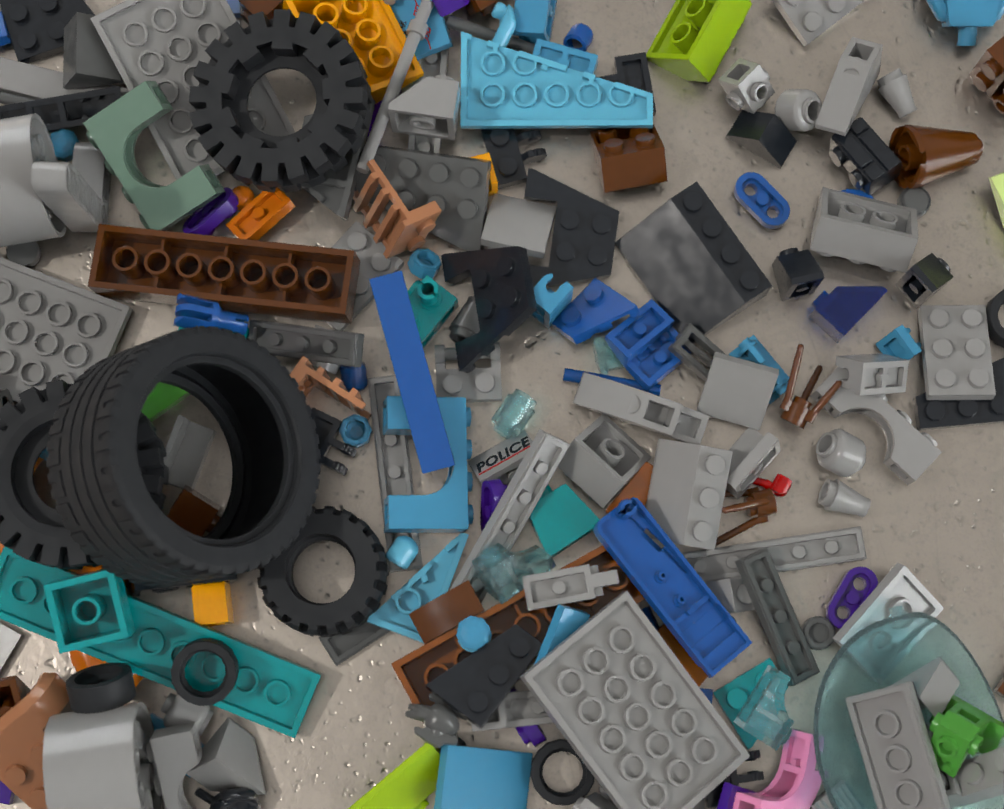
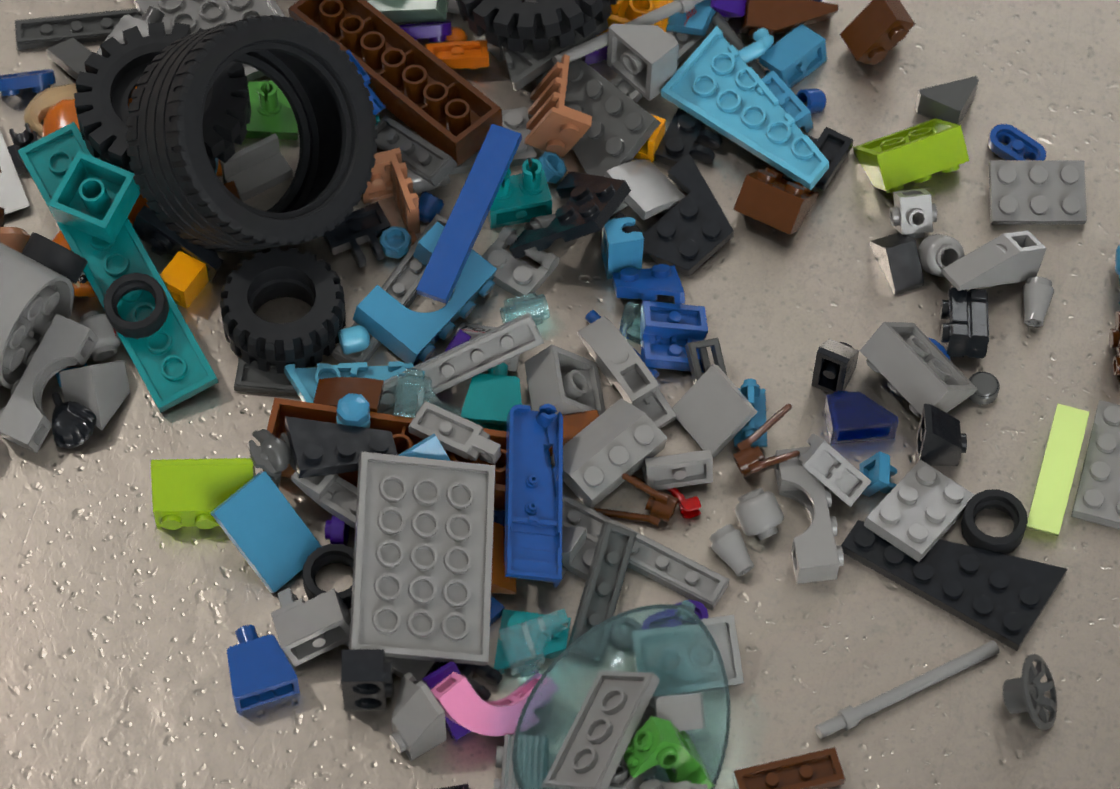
camera: 35 degrees right, 20 degrees down
black slope [615,181,772,344] -> none
blue plate [734,172,790,229] -> none
reddish brown cone [888,125,983,189] -> none

